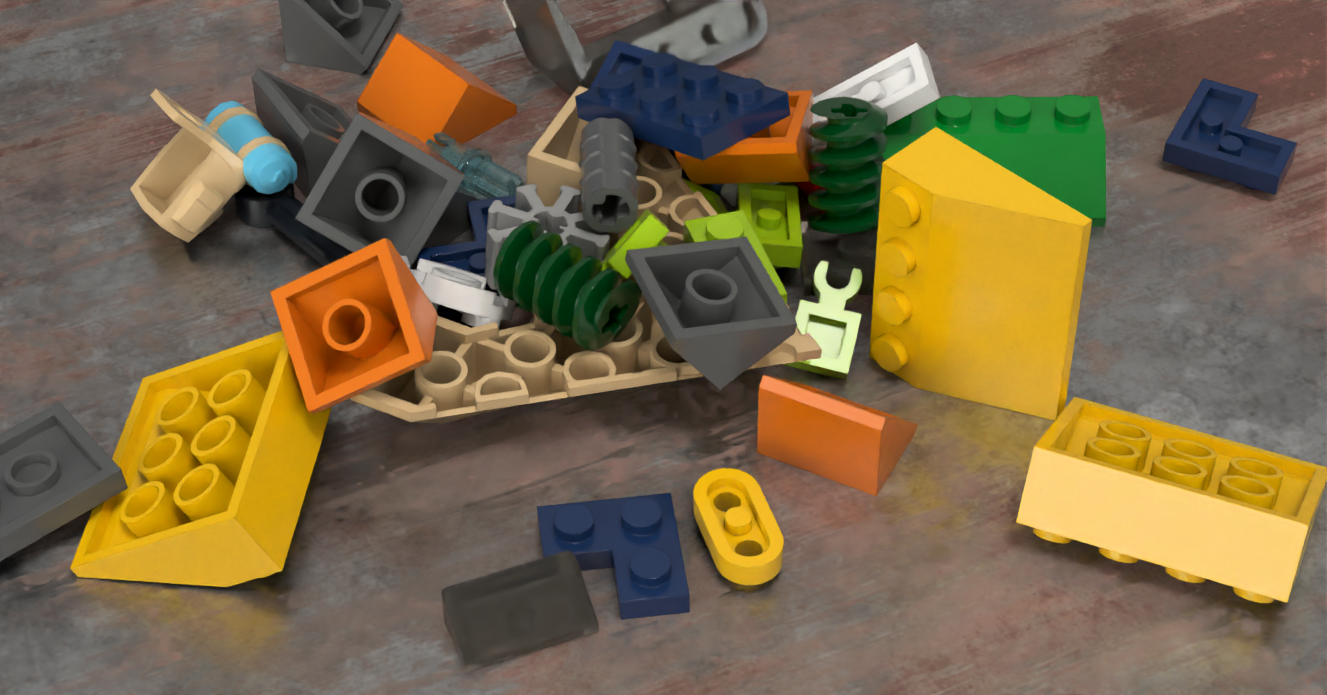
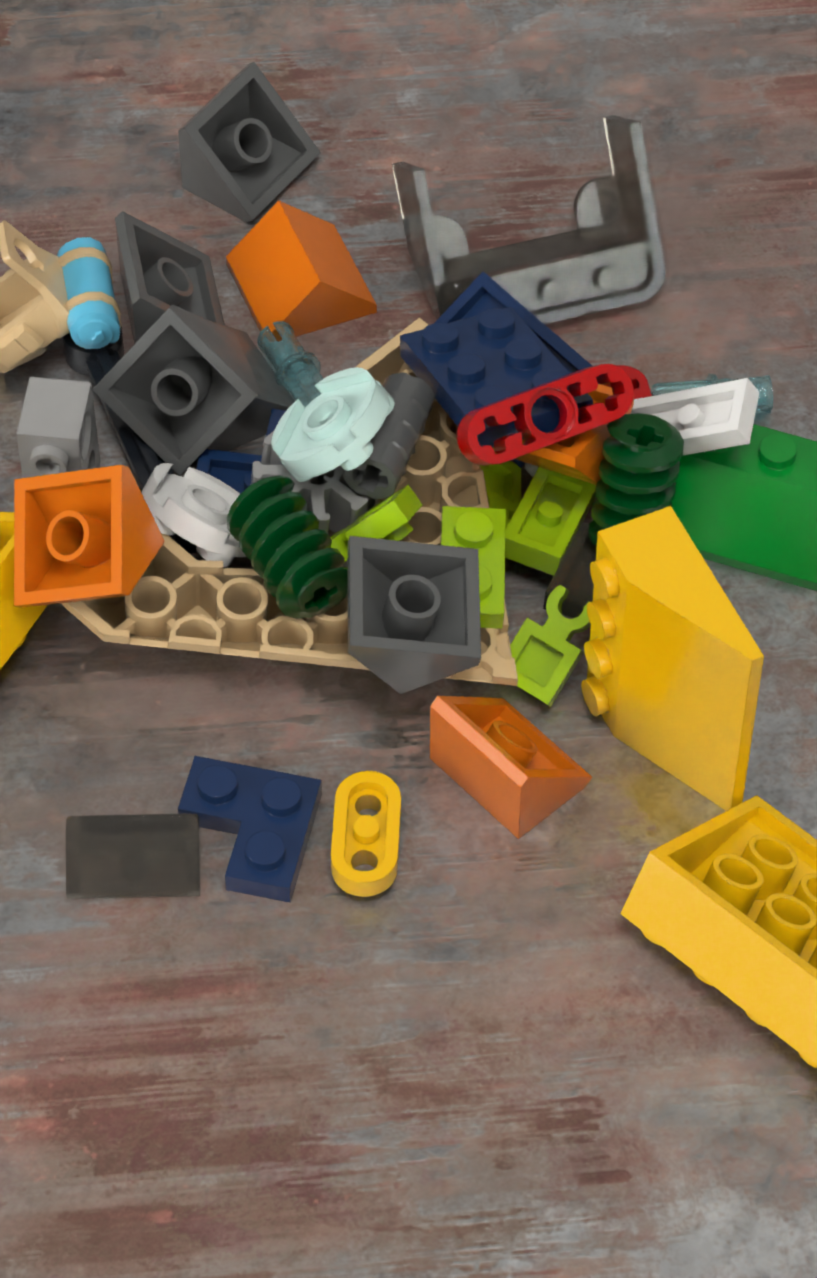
camera: 20 degrees right, 10 degrees up
none -> light grey brick [16,377,100,478]
none -> light aqua plate [271,367,395,482]
none -> red beam [457,364,634,466]

